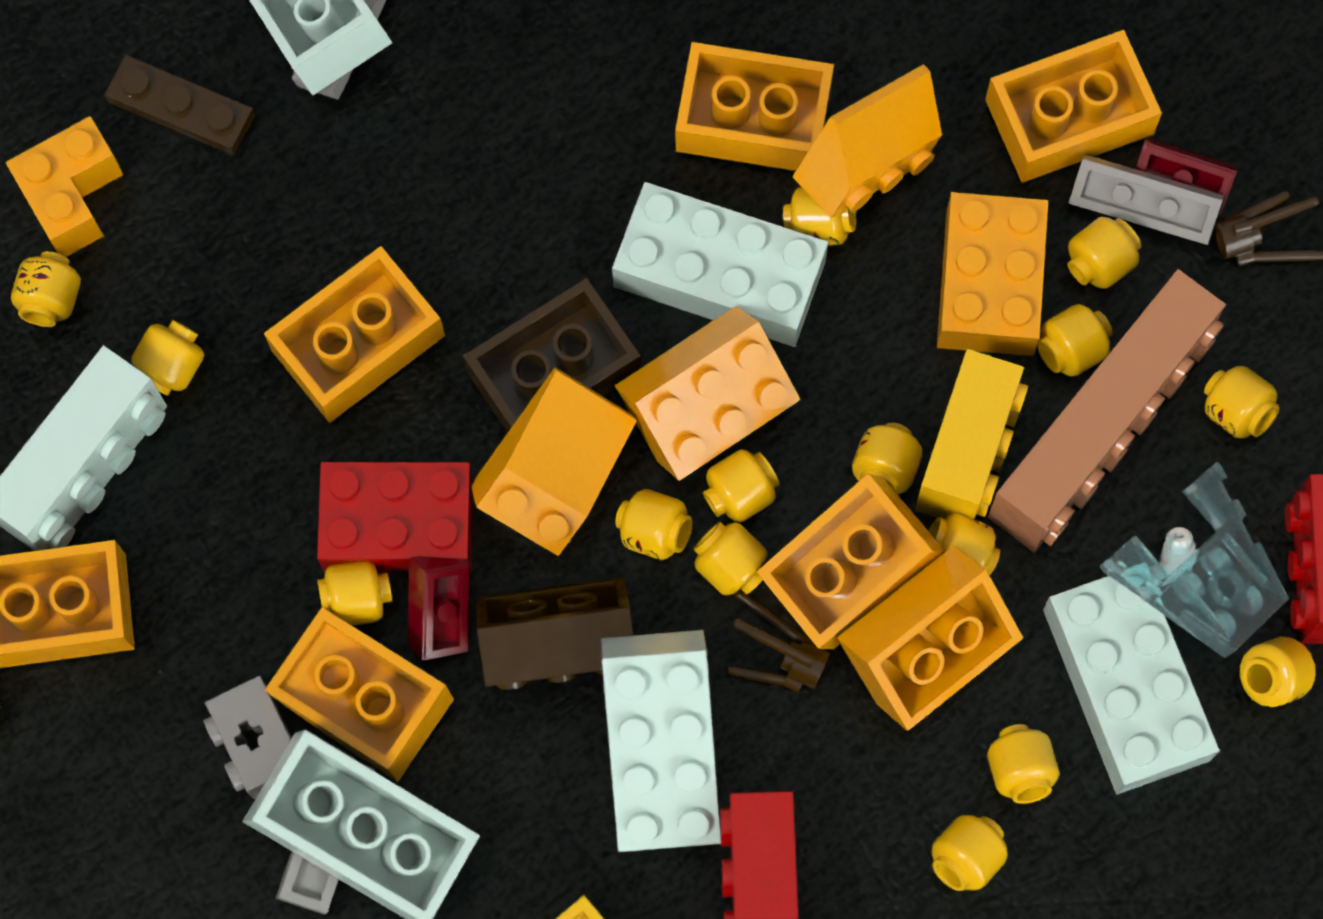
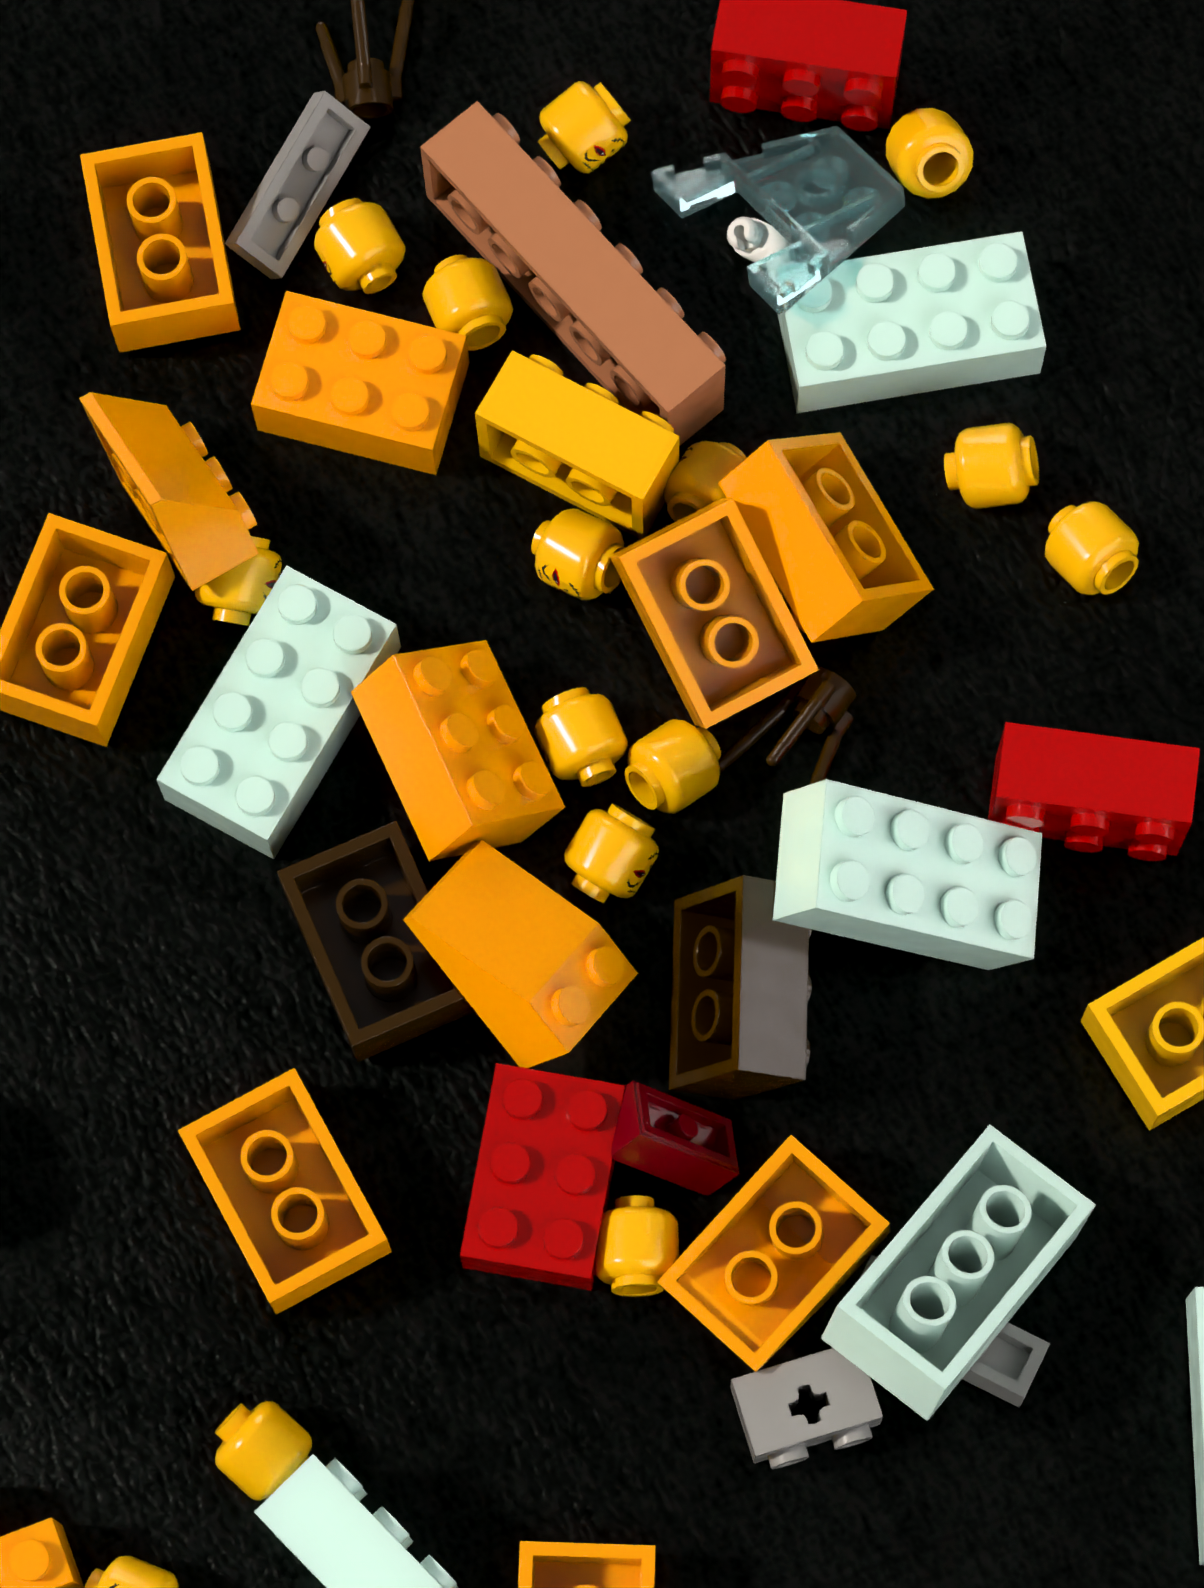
camera: 80 degrees left, 0 degrees up
dark red slope [1135,137,1237,216] -> none

